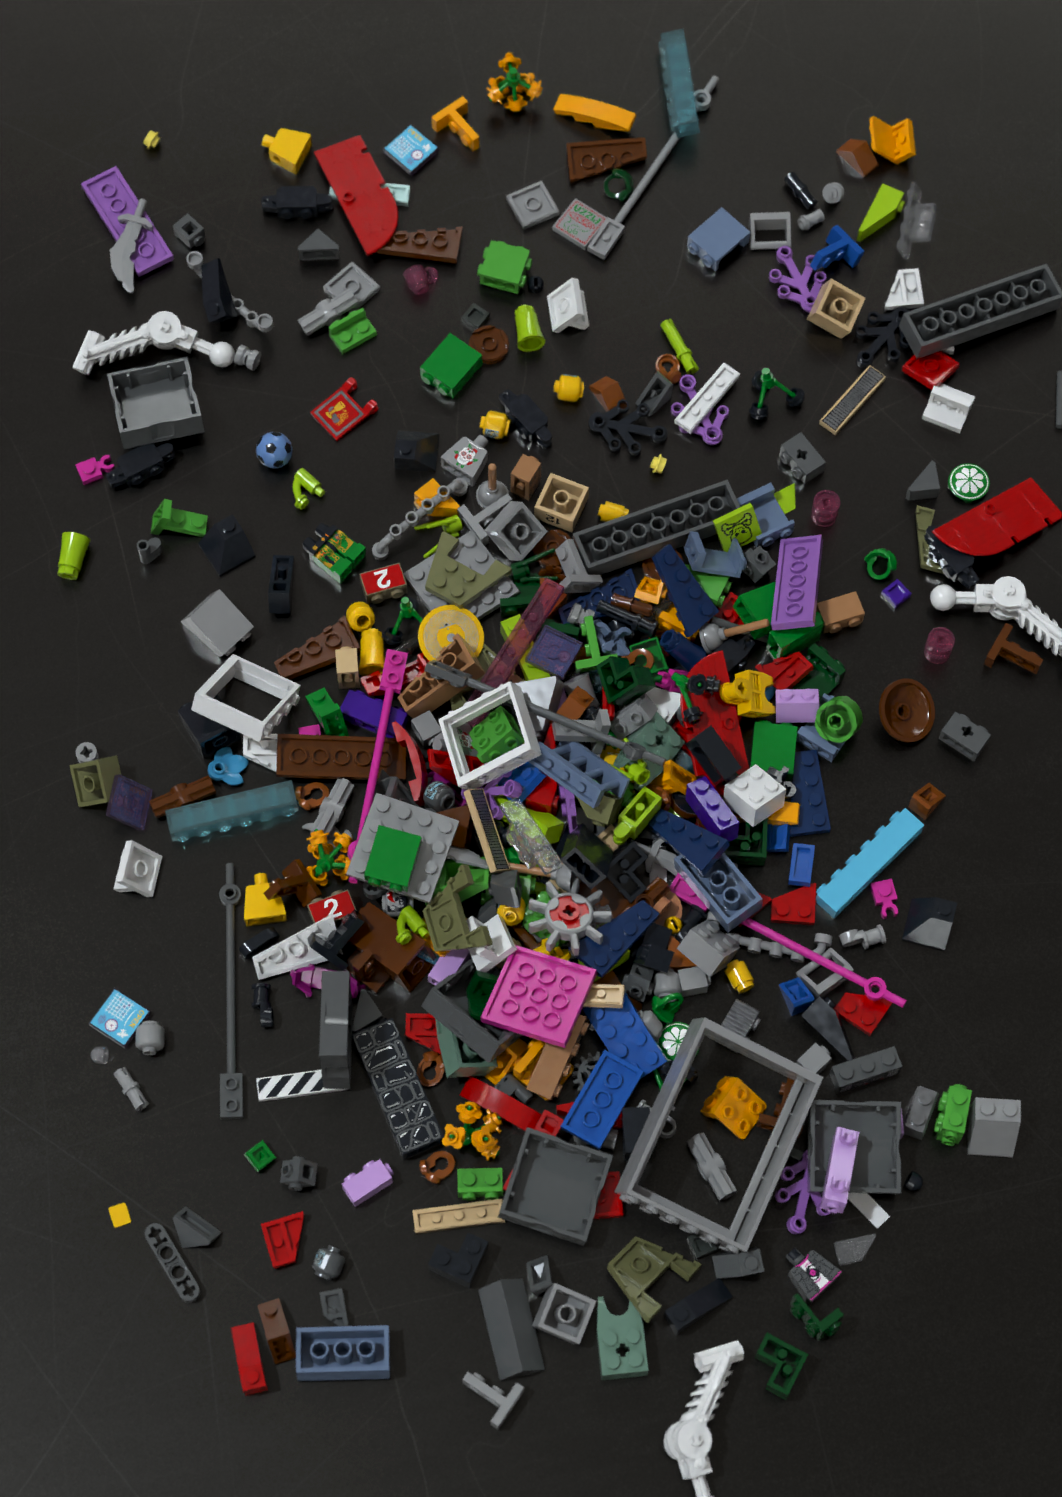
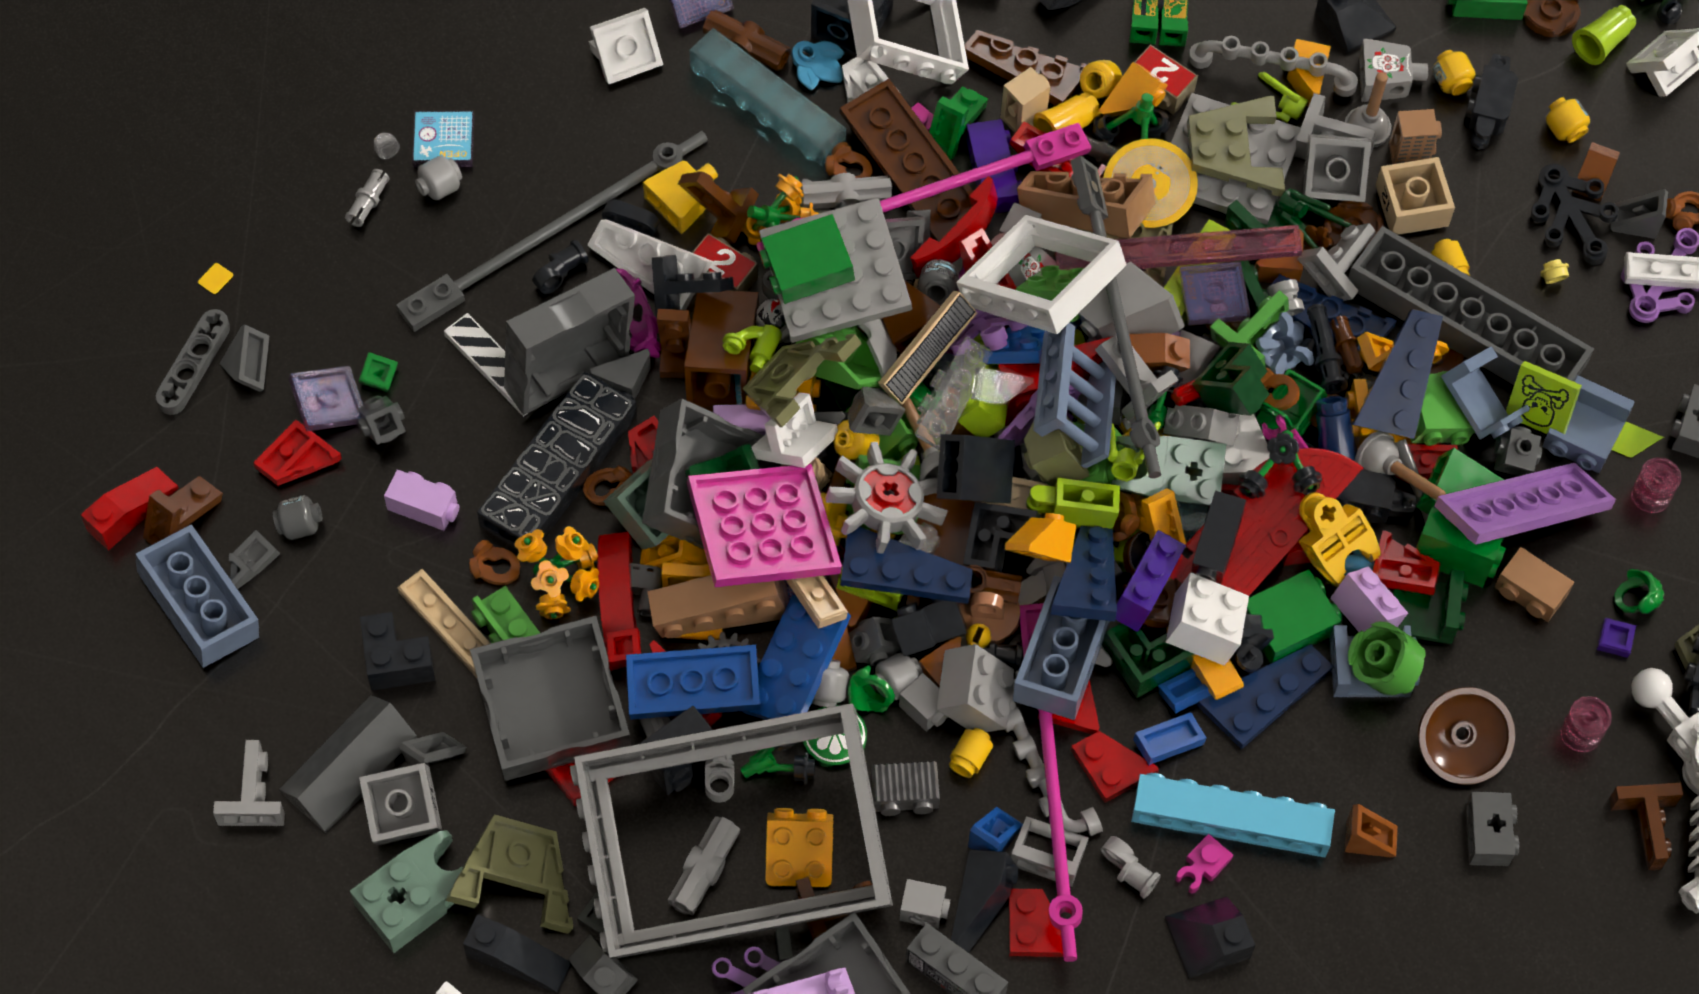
camera: 55 degrees right, 5 degrees down
none -> clear purple tile [289,366,363,431]
none -> clear tile [971,367,1034,405]
none -> light orange slope [1004,513,1076,563]
none -> light orange slope [1098,62,1168,116]

